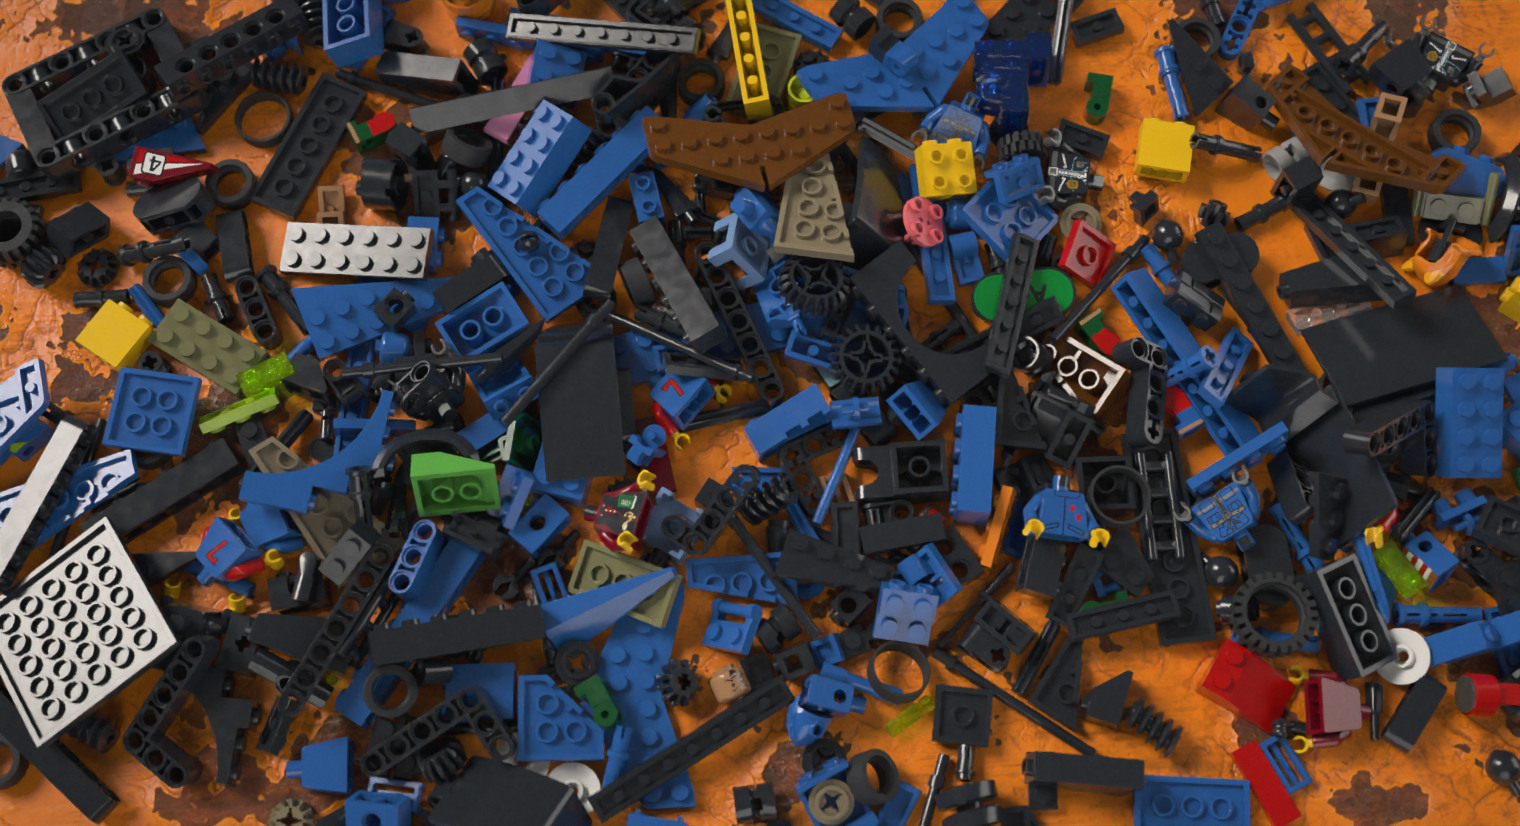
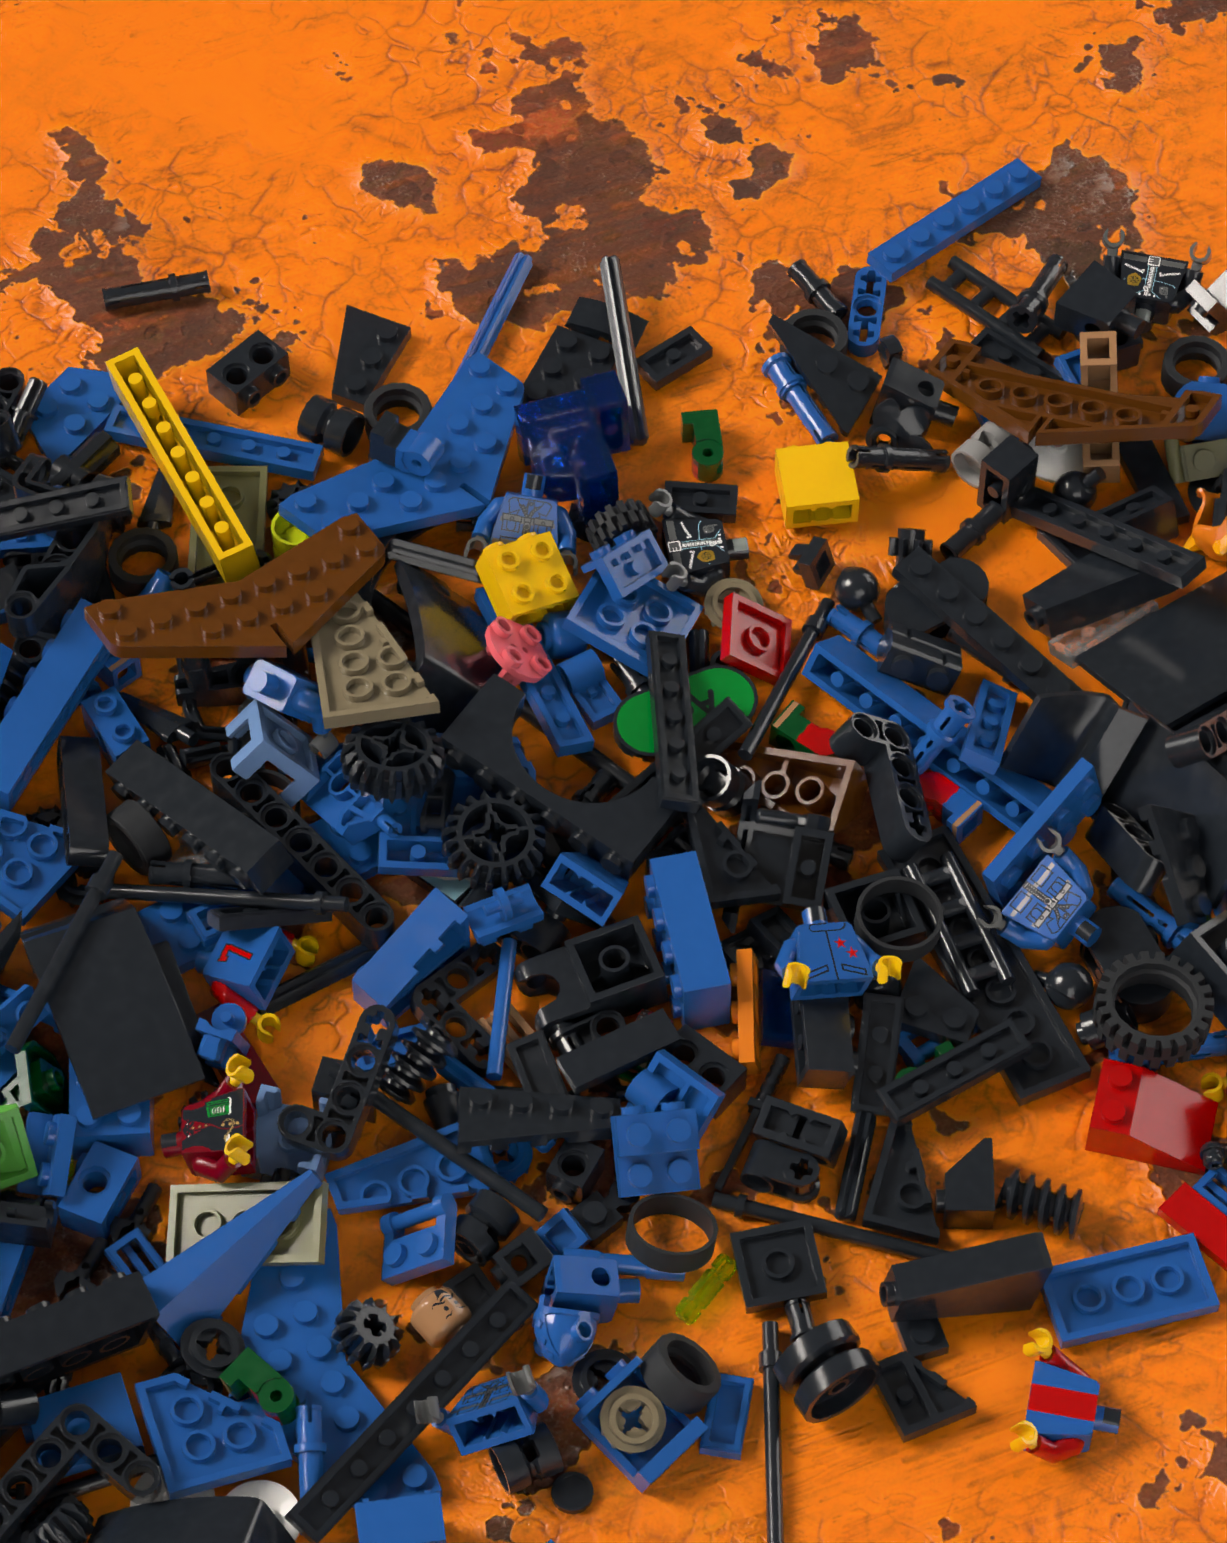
camera: 20 degrees left, 15 degrees down
none -> blue torso [413,1365,549,1456]
none -> black plate [866,397,933,450]

